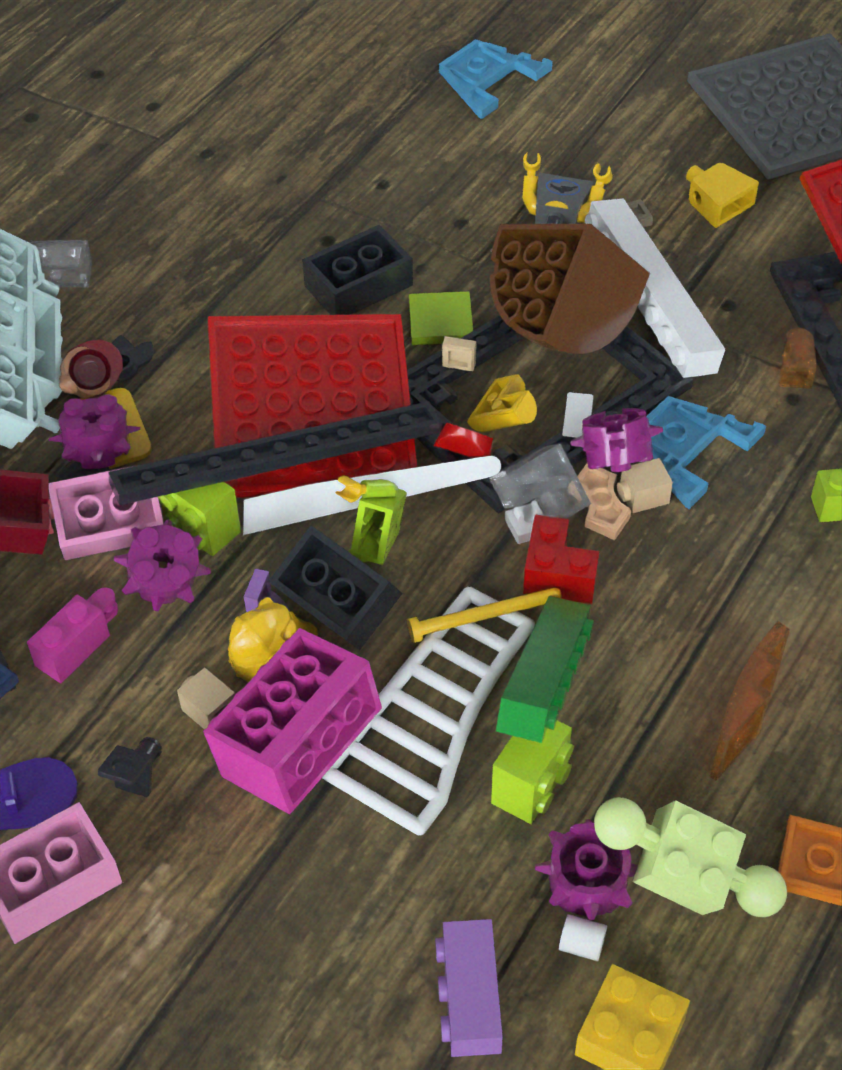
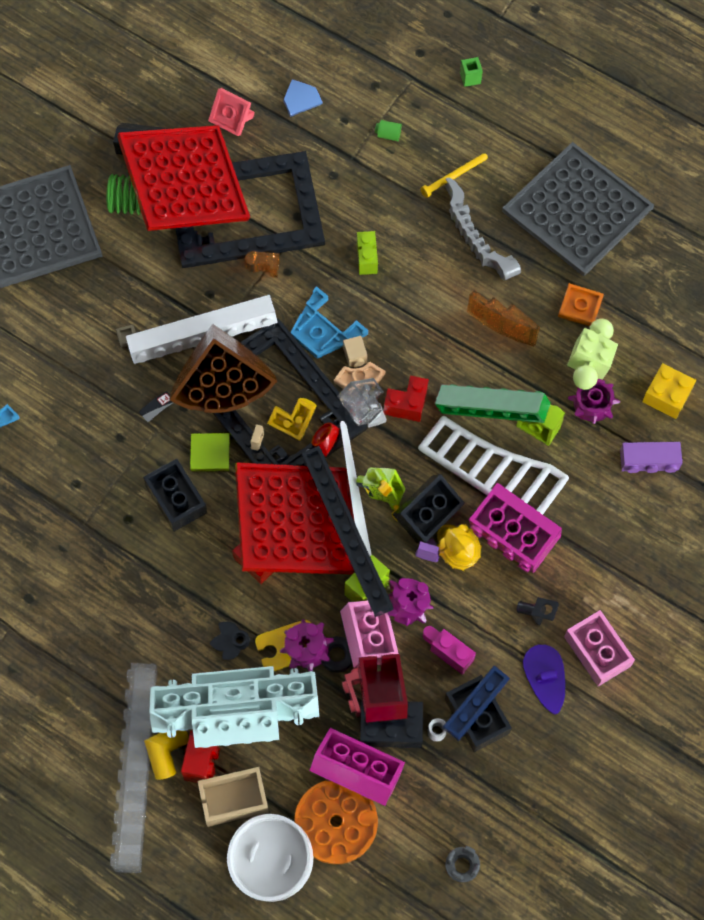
camera: 90 degrees left, 15 degrees up
dark red piece [59,339,123,398] -> none
tan brick [177,667,235,730] -> none
yellow bar [407,588,561,643] -> none
torso [522,153,612,224] -> none
white beam [559,914,607,961] -> none
white sticker [562,392,593,438] -> none
magenta brick [571,408,663,472] -> none
yellow torso [686,163,759,228] -> none

